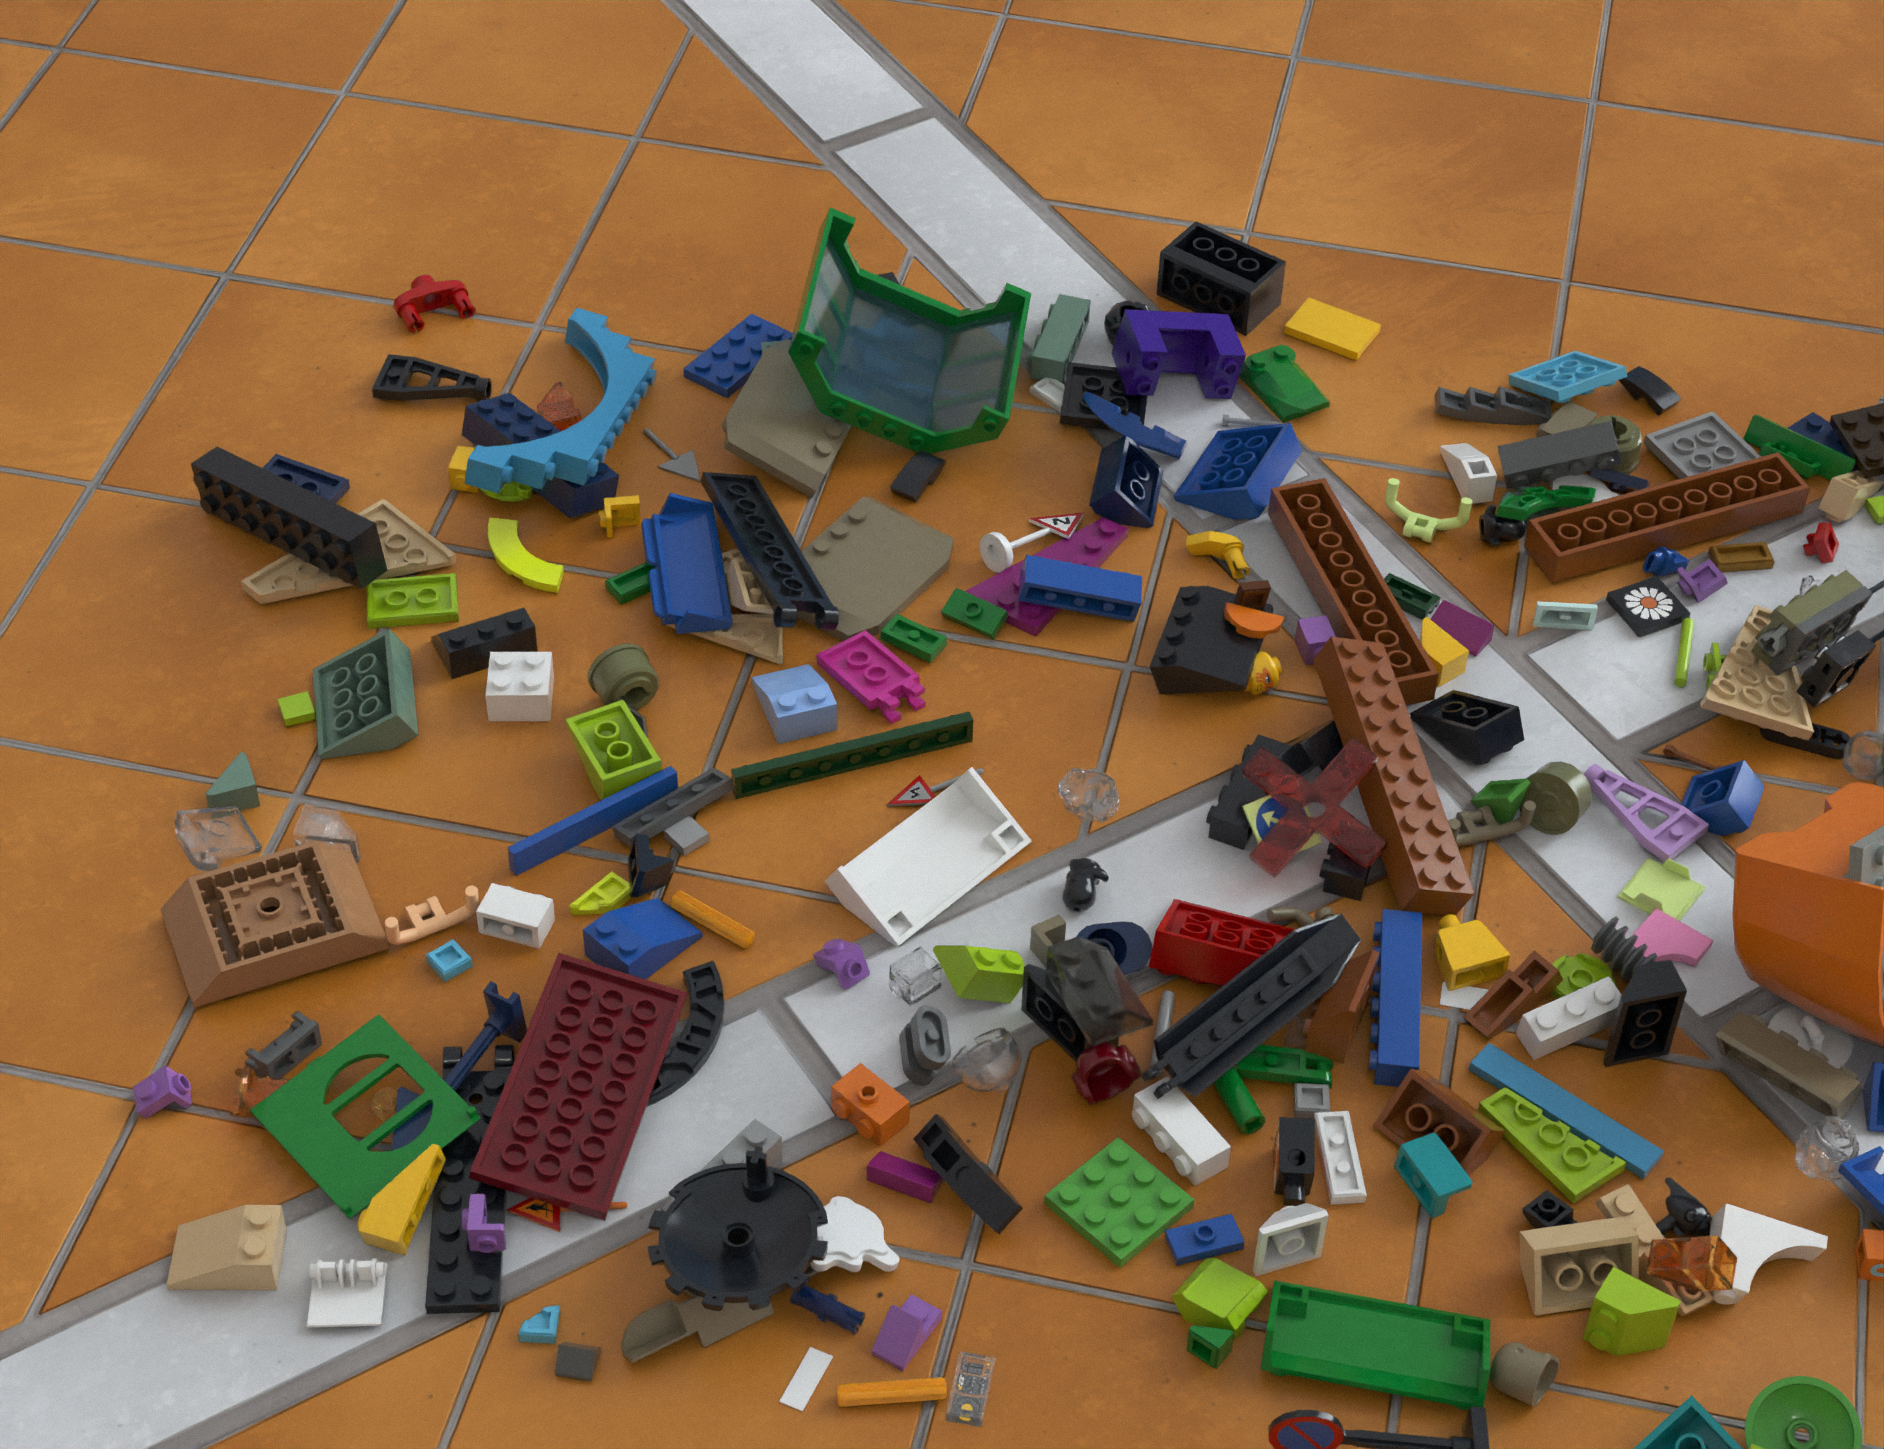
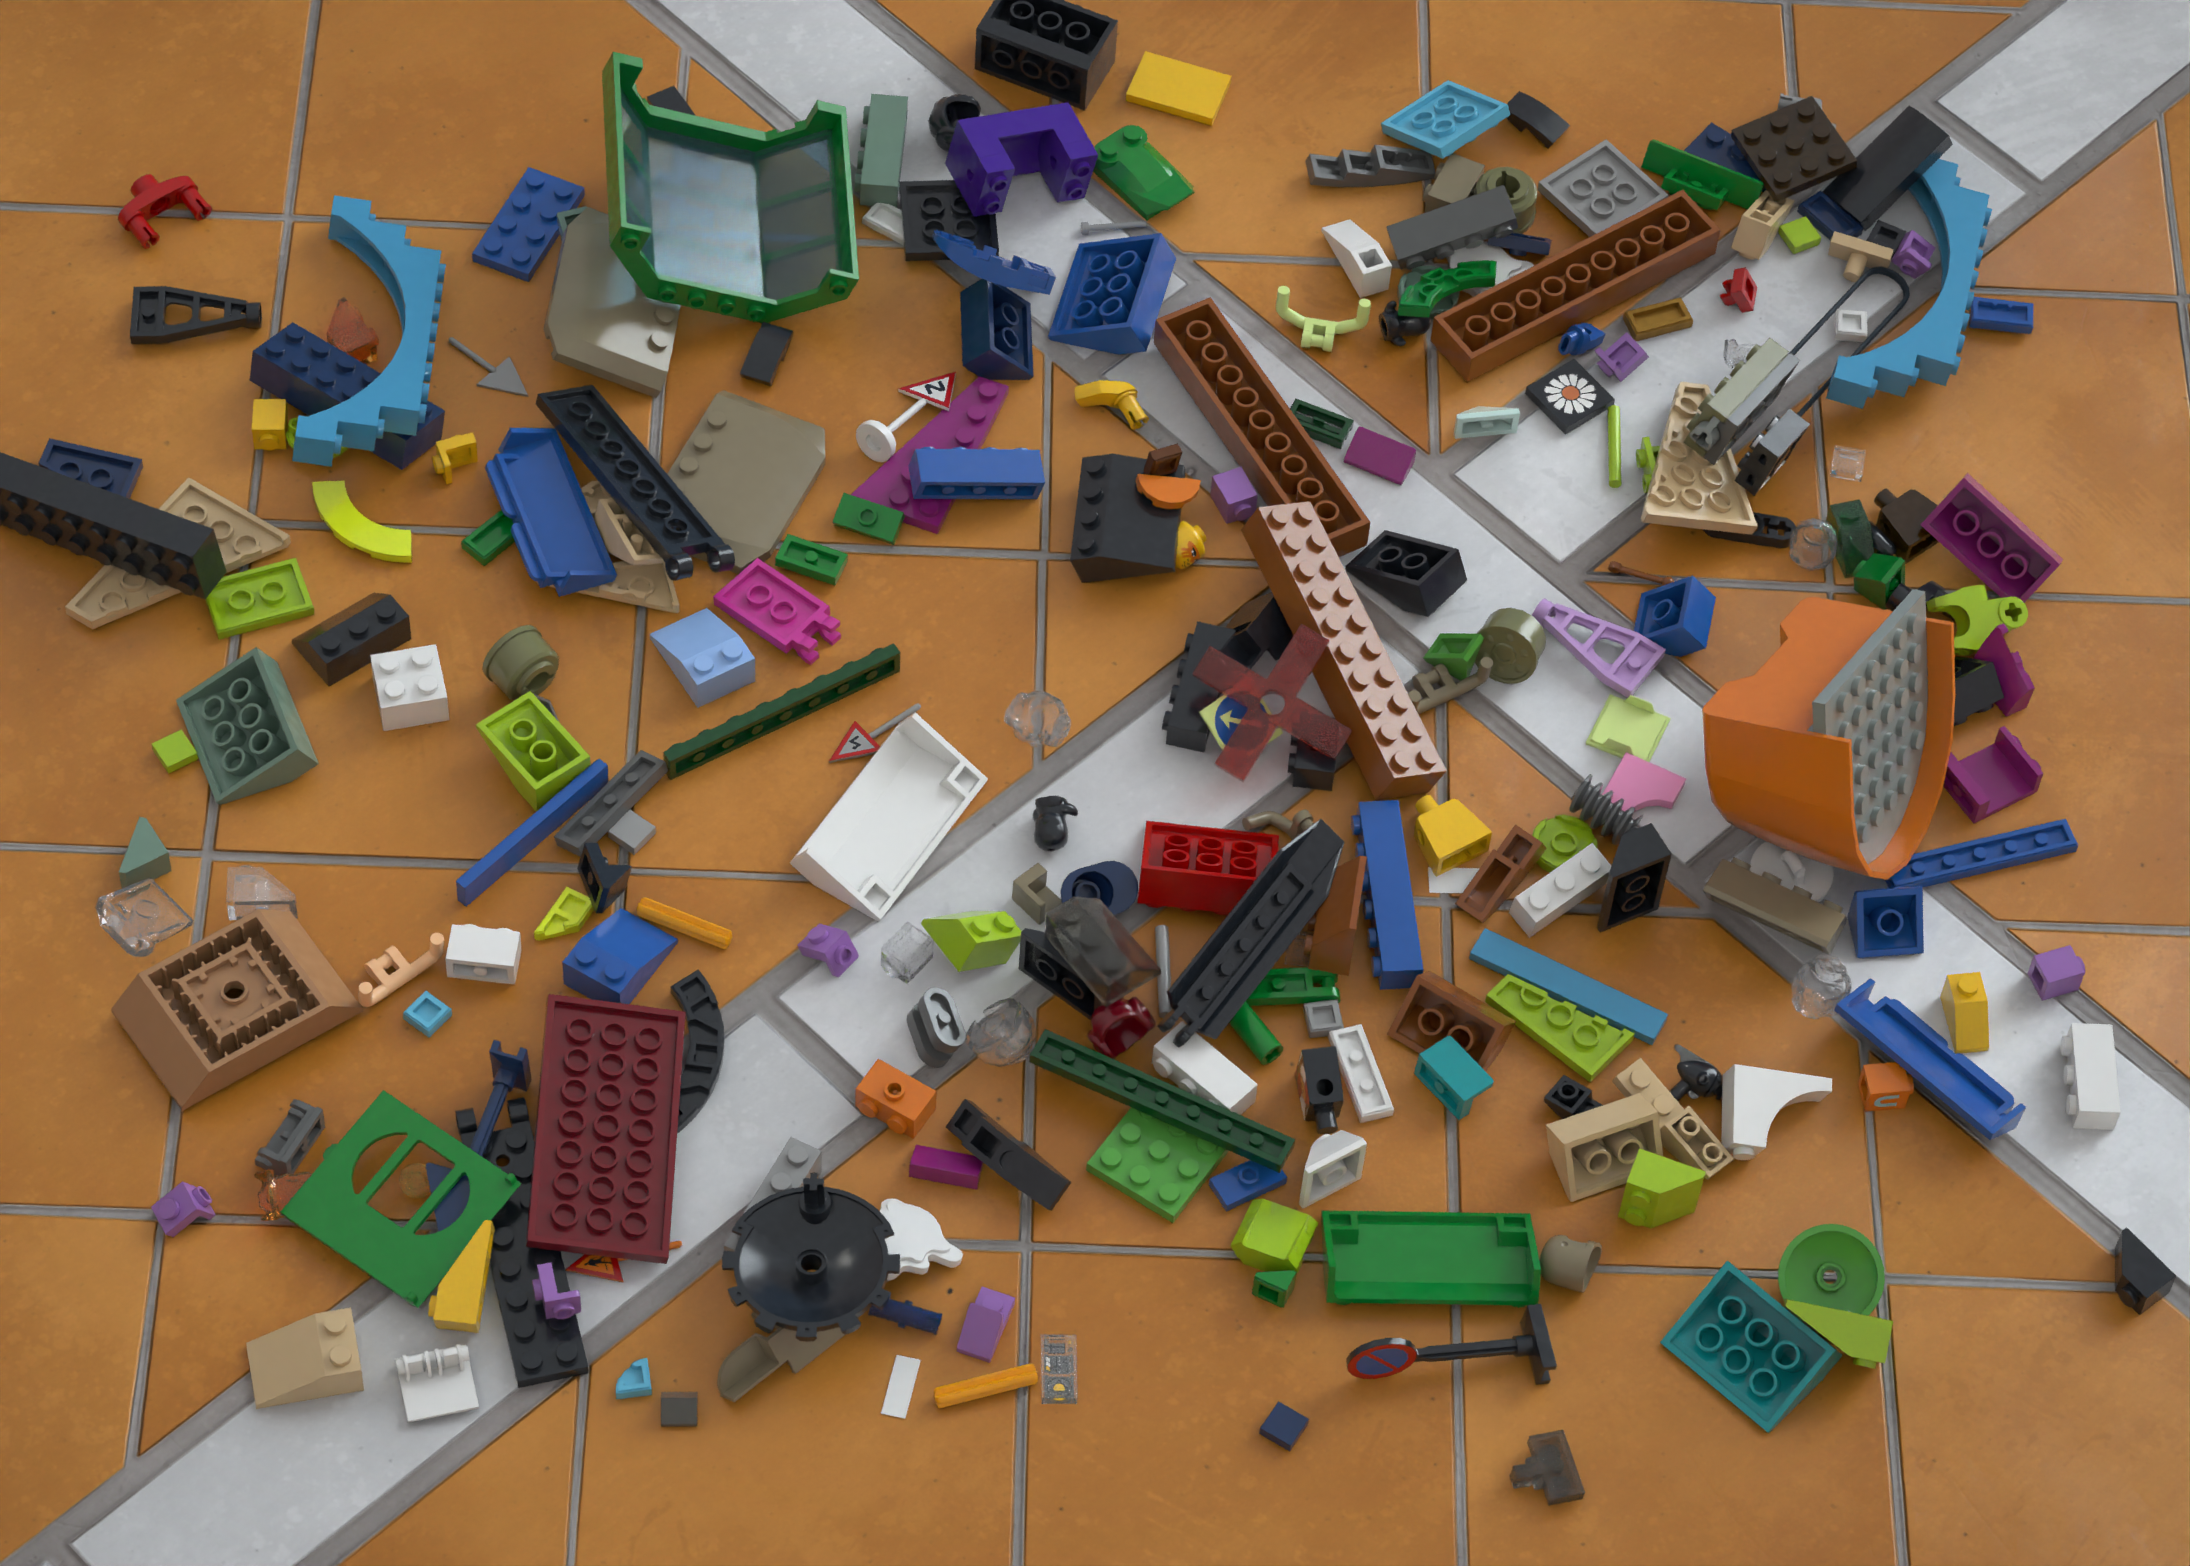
camera: 15 degrees left, 10 degrees up
yellow slope [1419,617,1469,687] -> none
clear orange slope [1646,1235,1737,1291] -> none
none -> dark green plate [1029,1029,1295,1173]

